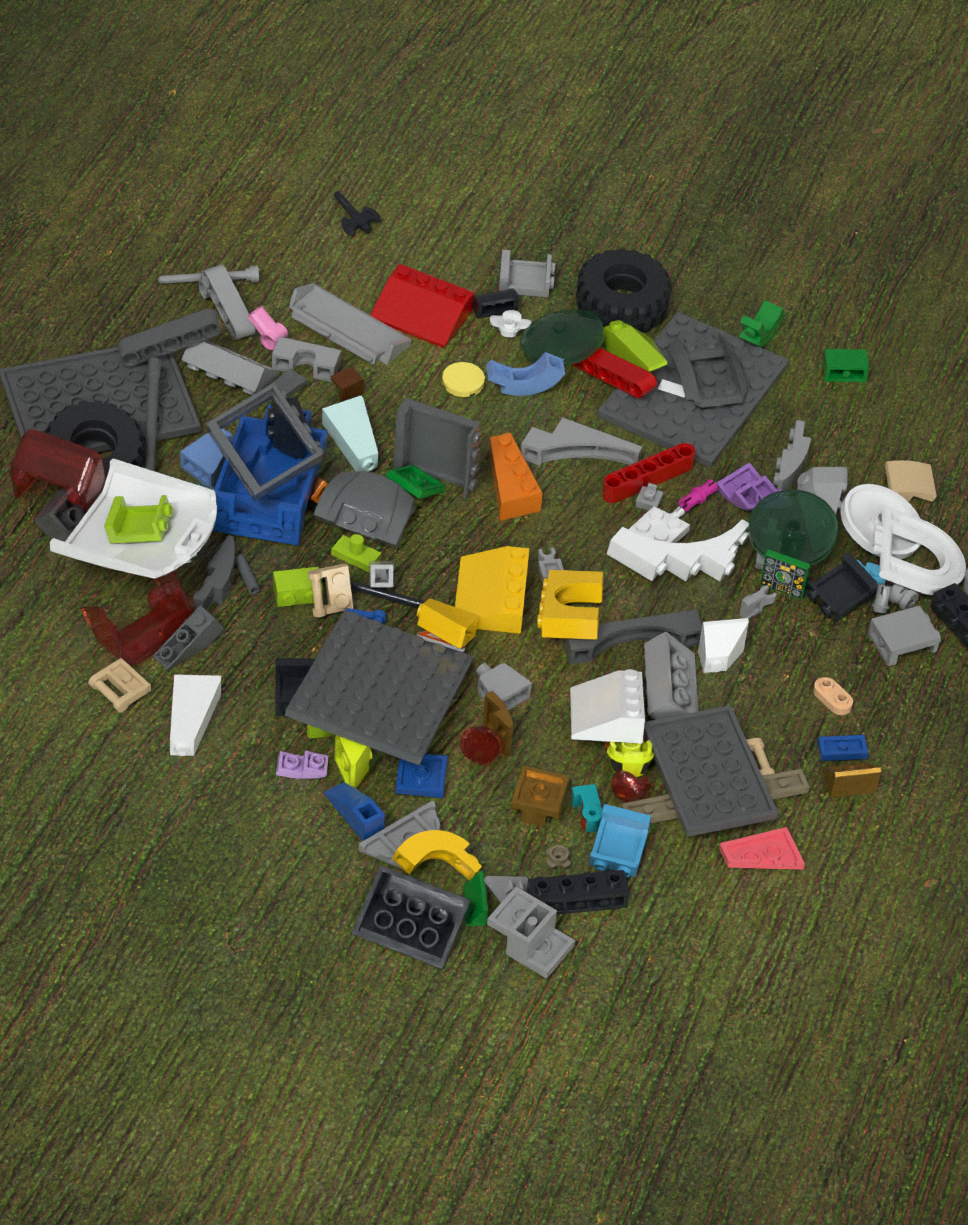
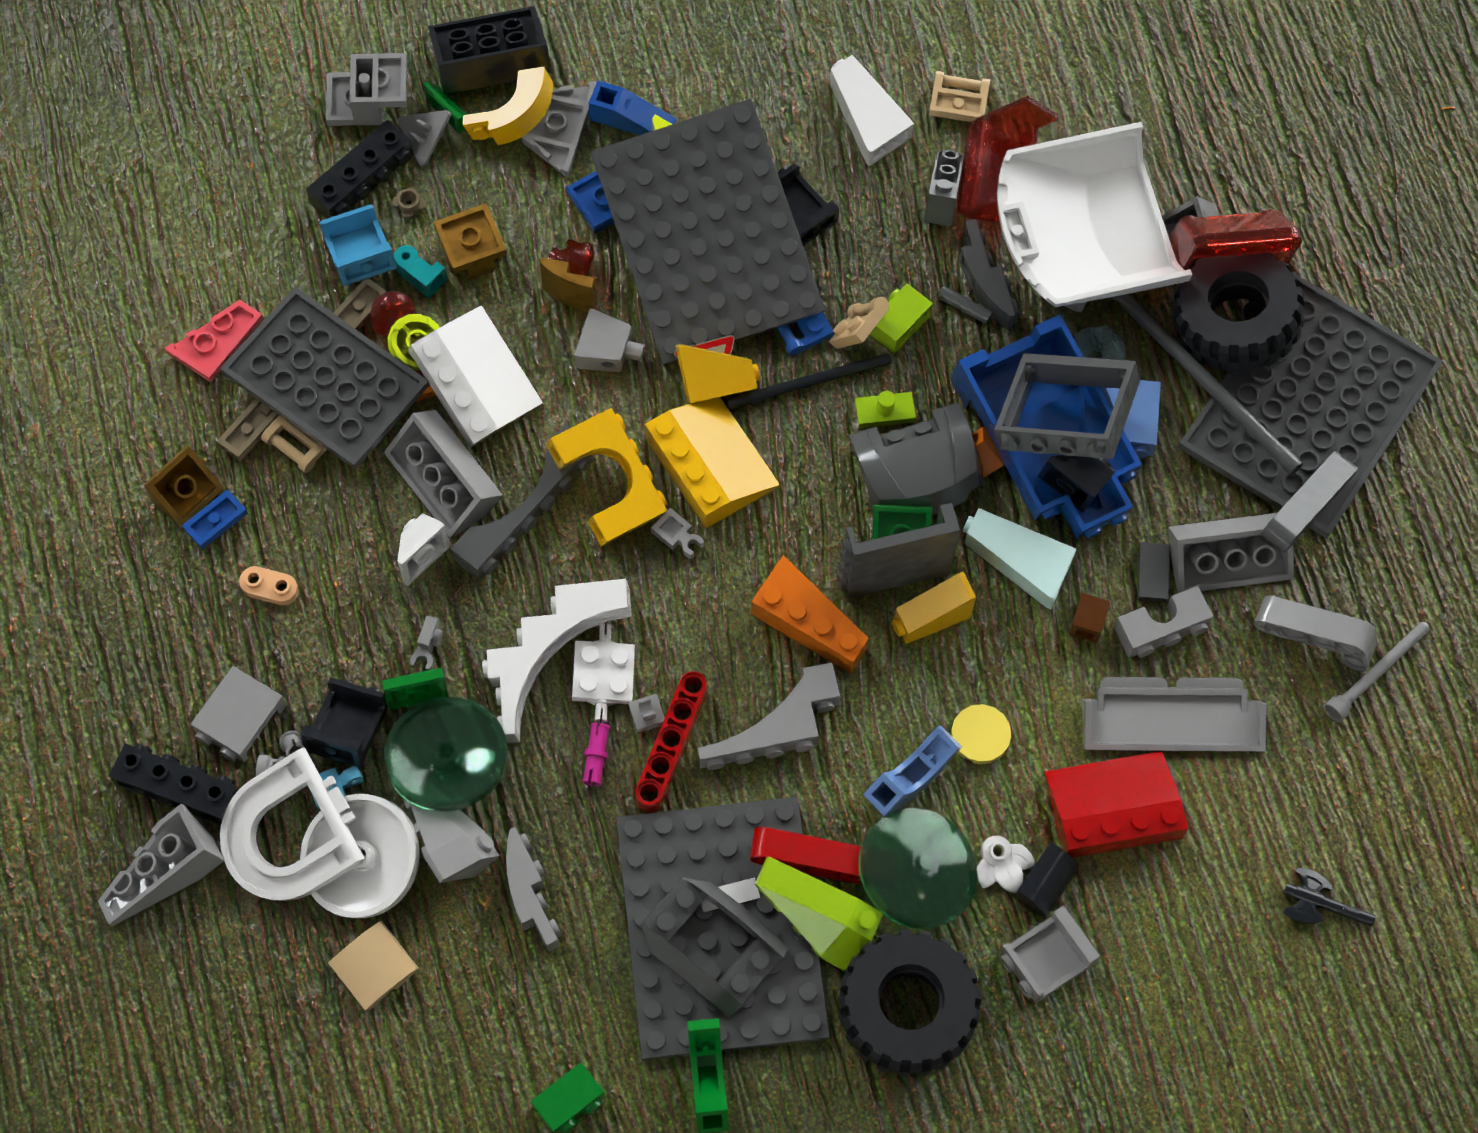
camera: 145 degrees right, 20 degrees up
lime panel [104,495,173,543] -> none
bright pink piece [247,305,288,350] -> none
light grey brick [369,561,393,587] -> none
medium lavender slope [717,462,793,511] -> none

